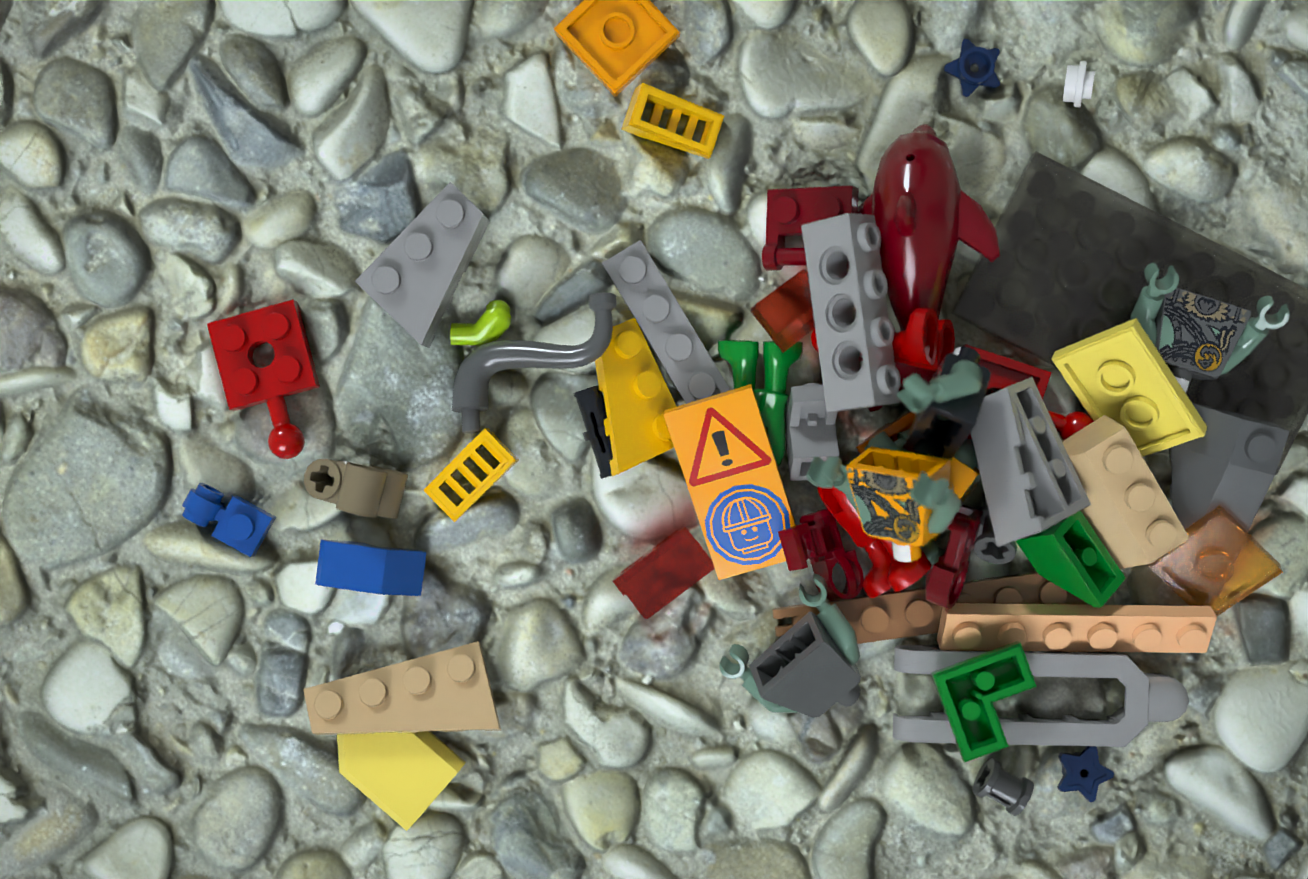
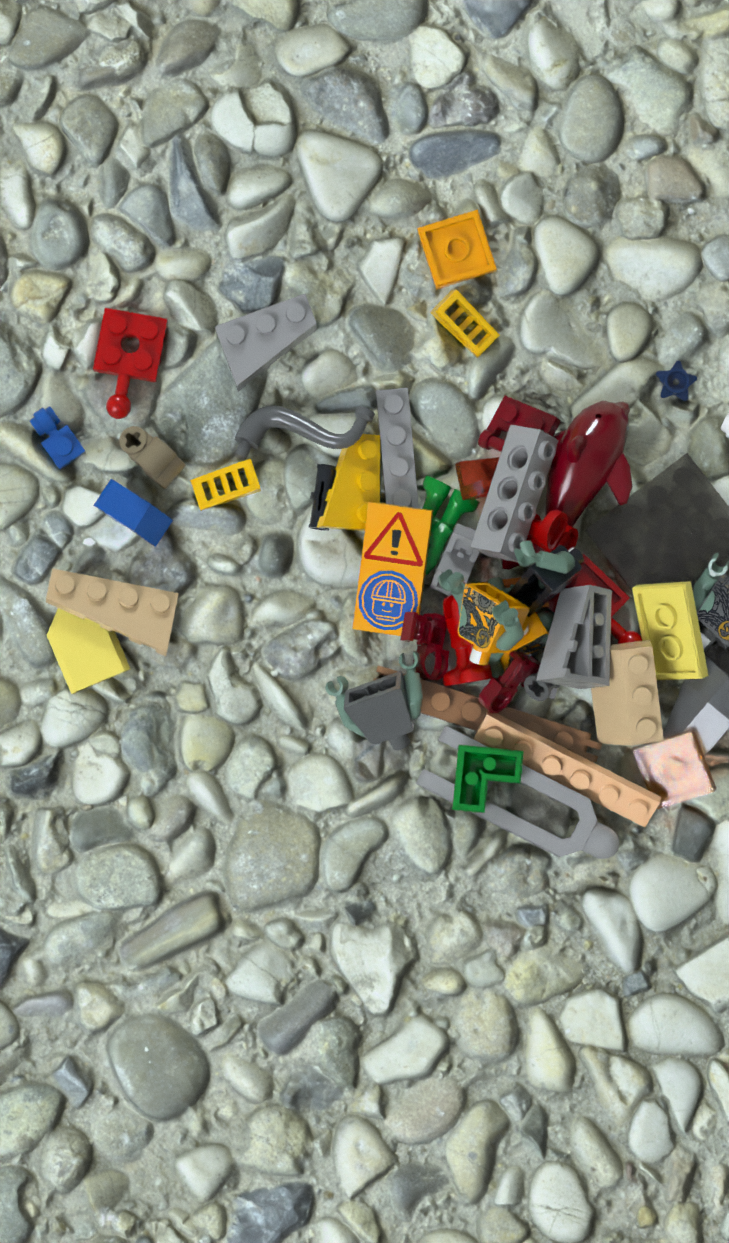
camera: 20 degrees right, 5 degrees down
lime arm [450,300,512,346] -> none
clear red panel [613,524,715,619] -> none
dark grey bush [973,758,1034,816] -> none
green slope [1015,510,1126,608] -> none
dark blue plate [1057,746,1114,802] -> none

